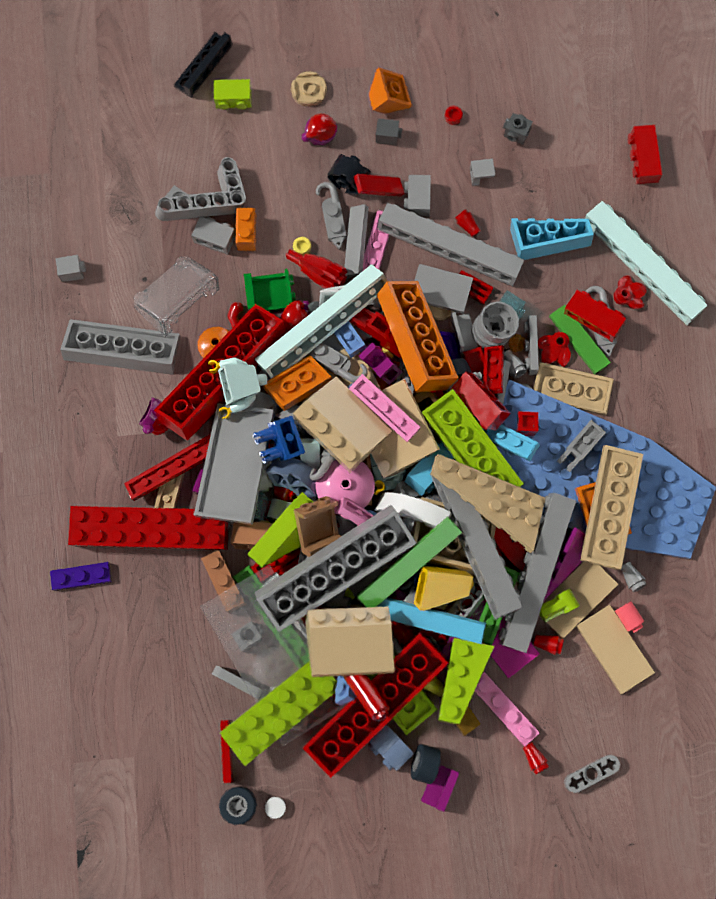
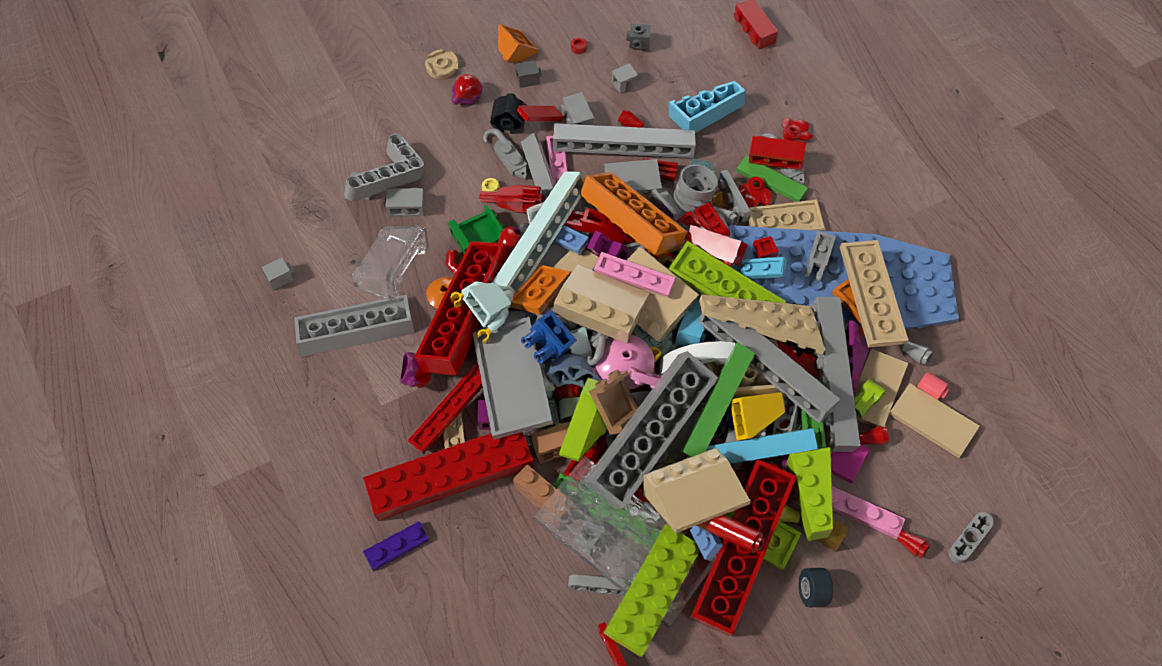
camera: 25 degrees left, 15 degrees down
black fence [174,32,232,98] -> none
lime brick [214,79,252,110] -> none
orange brick [236,208,257,251] -> none
light grey plate [307,342,368,383] -> none
sand blue brick [368,725,414,771] -> none
magenta panel [421,765,459,812] -> none
light aqua brick [585,201,707,325] -> none

